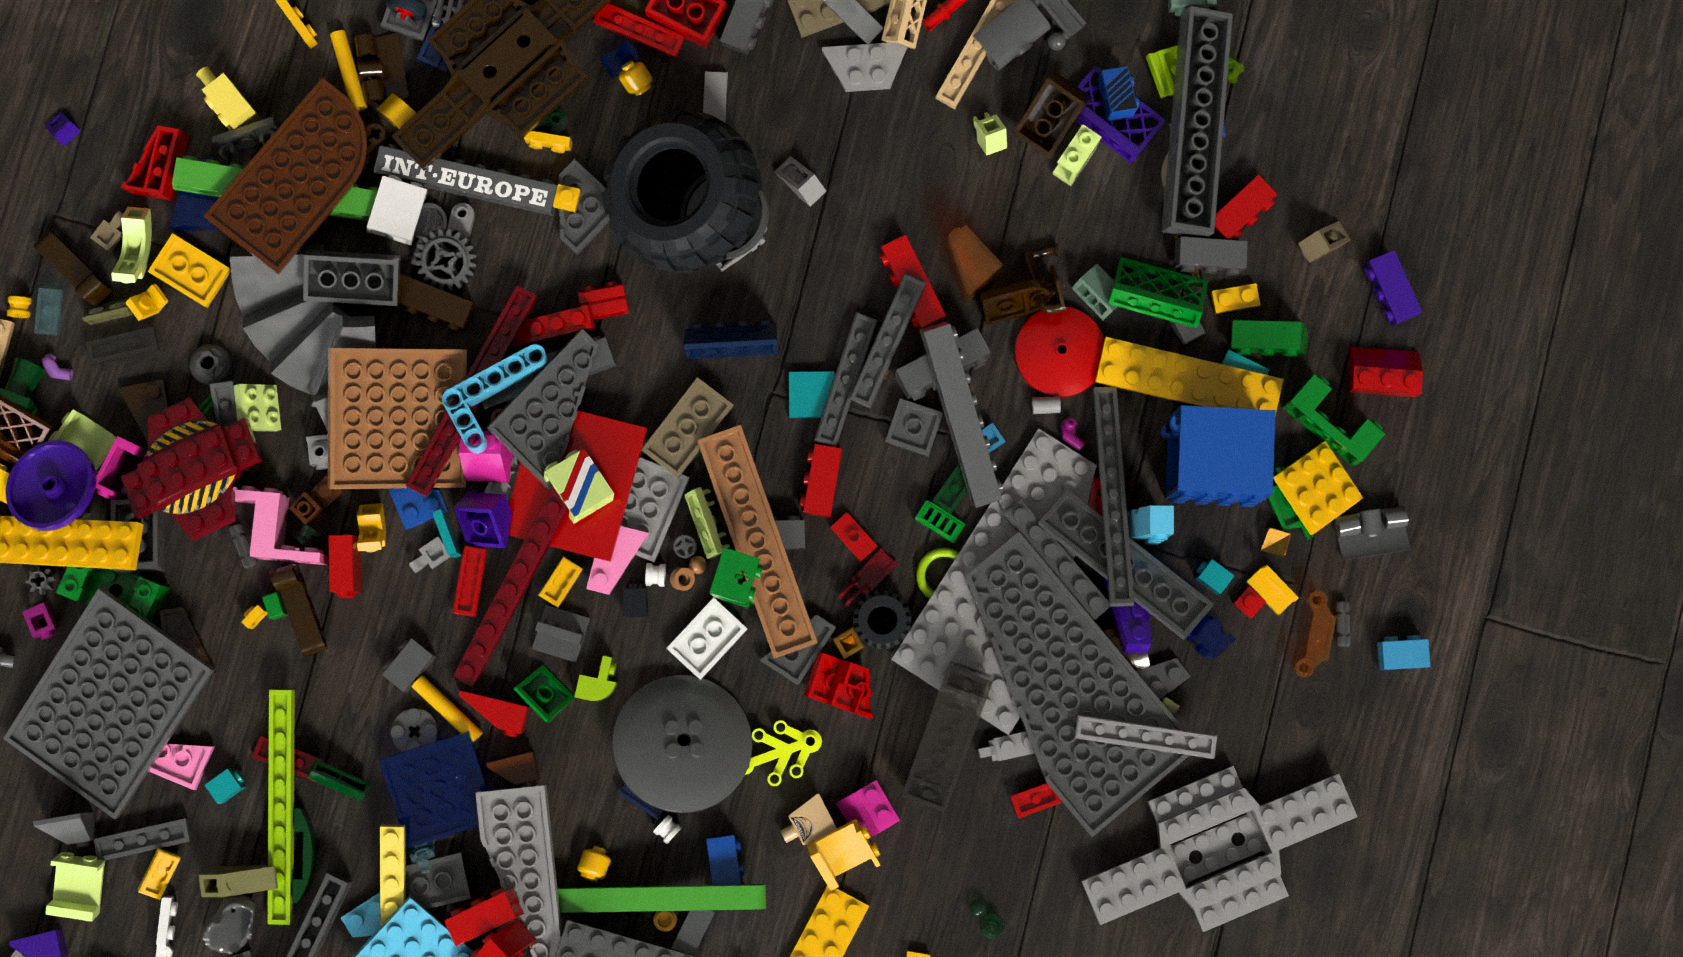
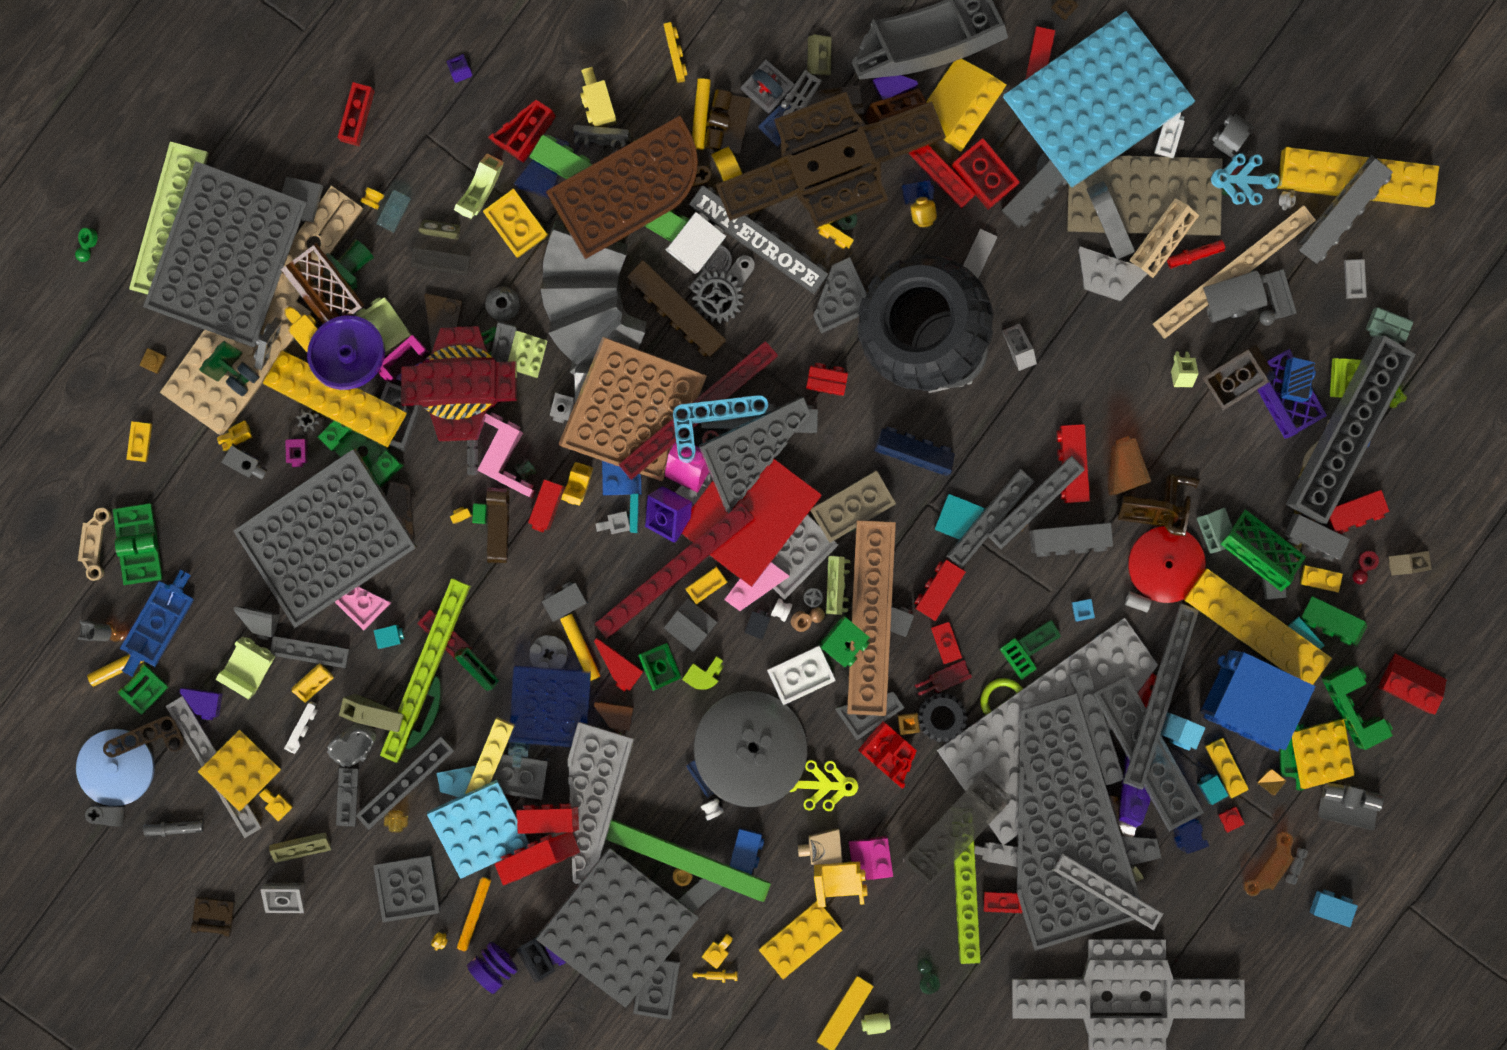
camera: 25 degrees right, 5 degrees up
dark brown beam [33,230,113,307] -> none
medium lavender arm [42,354,73,381] -> none
dark tan plate [90,211,124,252] -> none
yellow bracket [125,284,168,321] -> none
reddish brown slope [289,475,345,524] -> none
dark grey slope [303,250,400,306] -> none
red plate [453,545,488,617] -> none
red plate [511,305,595,348] -> none
panel [544,449,614,524] -> none
yellow plate [553,184,581,213] -> none
yellow head [577,846,611,883] -> none
dark grey plate [885,398,943,457] -> none
dark grey brick [920,322,1003,508] -> none
yellowish green panel [1052,125,1102,186] -> none
magenta arm [1061,417,1085,451] -> none
yellow panel [1246,565,1298,615] -> none
dark purple brick [1364,250,1422,326] -> none
none -> lime brick [951,806,980,964]
none -> yellow plate [1205,738,1249,798]
none -> dark red plate [1352,551,1379,584]

